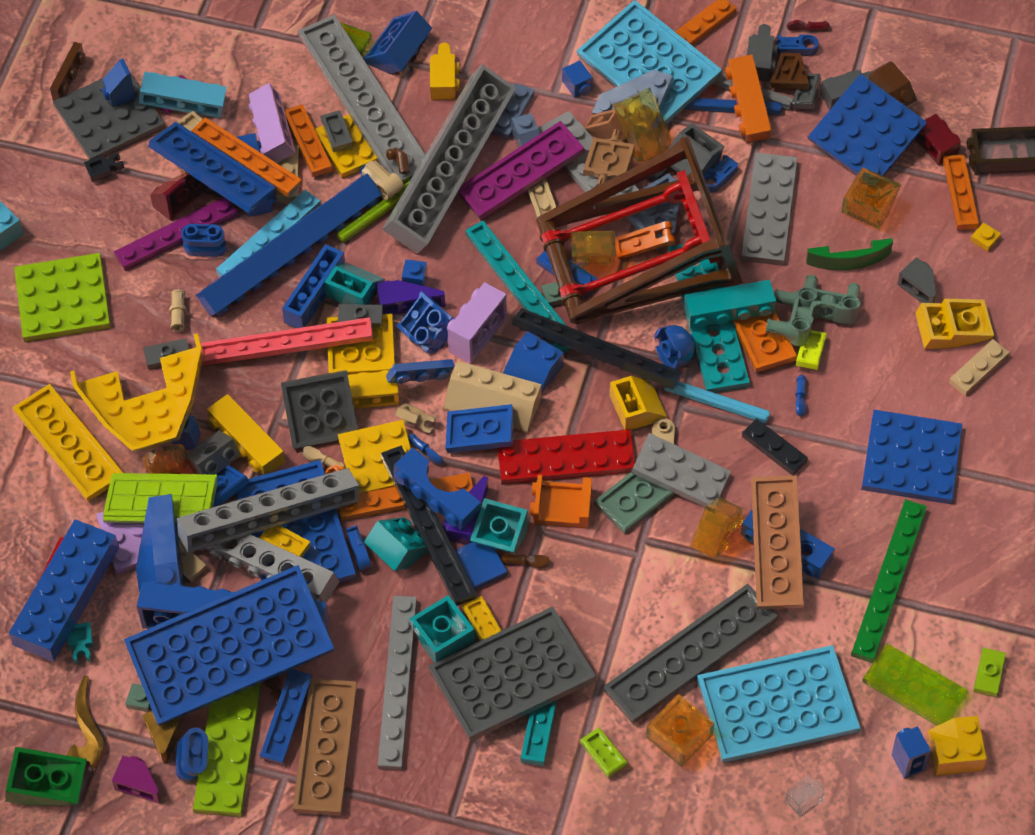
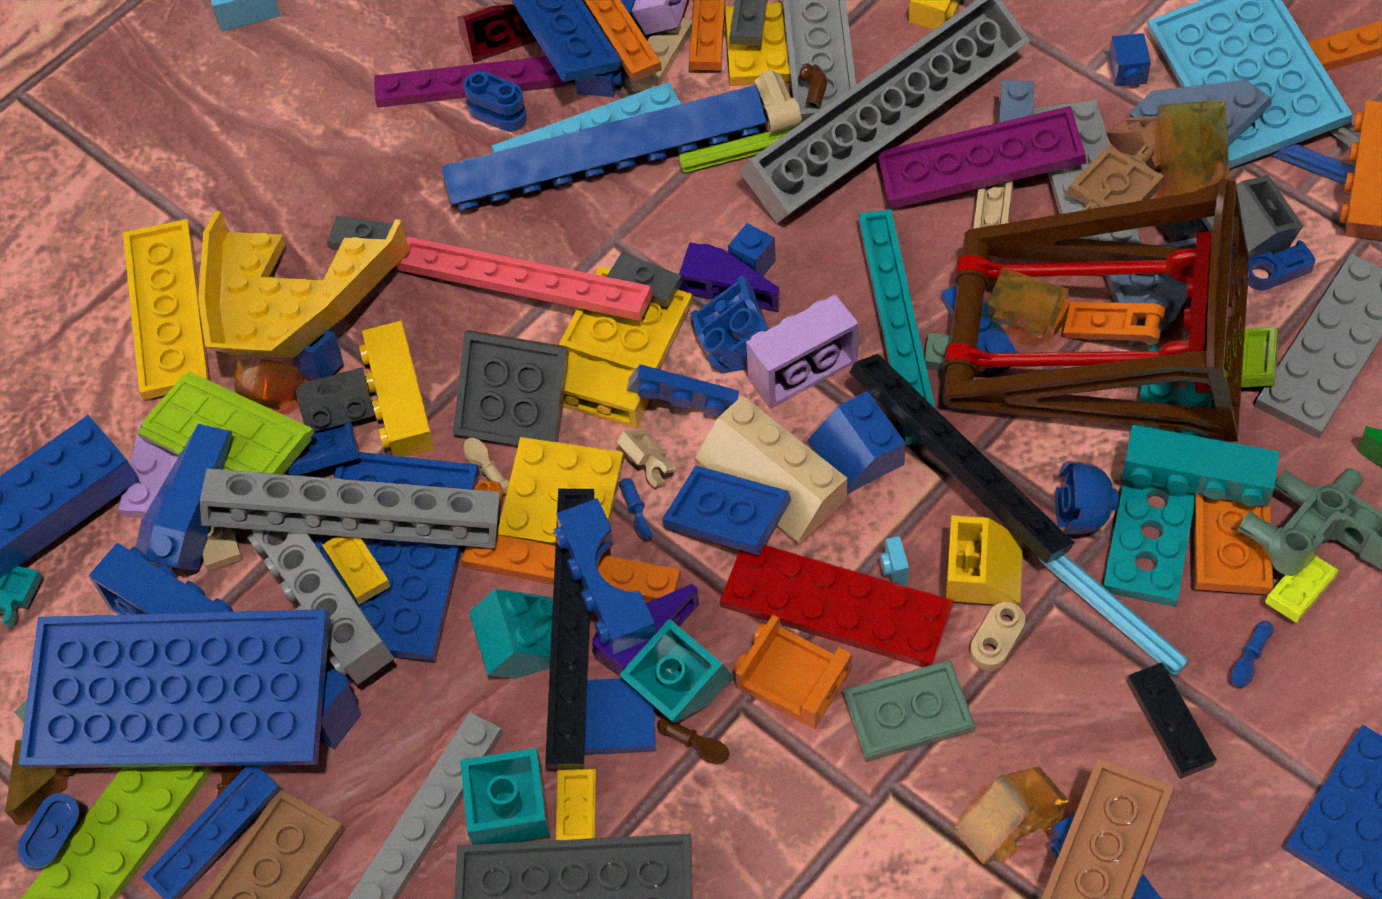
camera: 30 degrees right, 0 degrees up
lime plate [14,253,111,342] -> none
tan pin [169,289,187,332] -> none
blue brick [282,244,345,328] -> none
teal slope [324,262,385,305] -> none
blue piece [346,525,371,571] -> none
sand blue plate [490,83,534,140] -> none
light grey plate [631,433,731,511] -> none
none -> medium azure plate [880,536,909,585]
none -> lime tile [1242,327,1279,387]

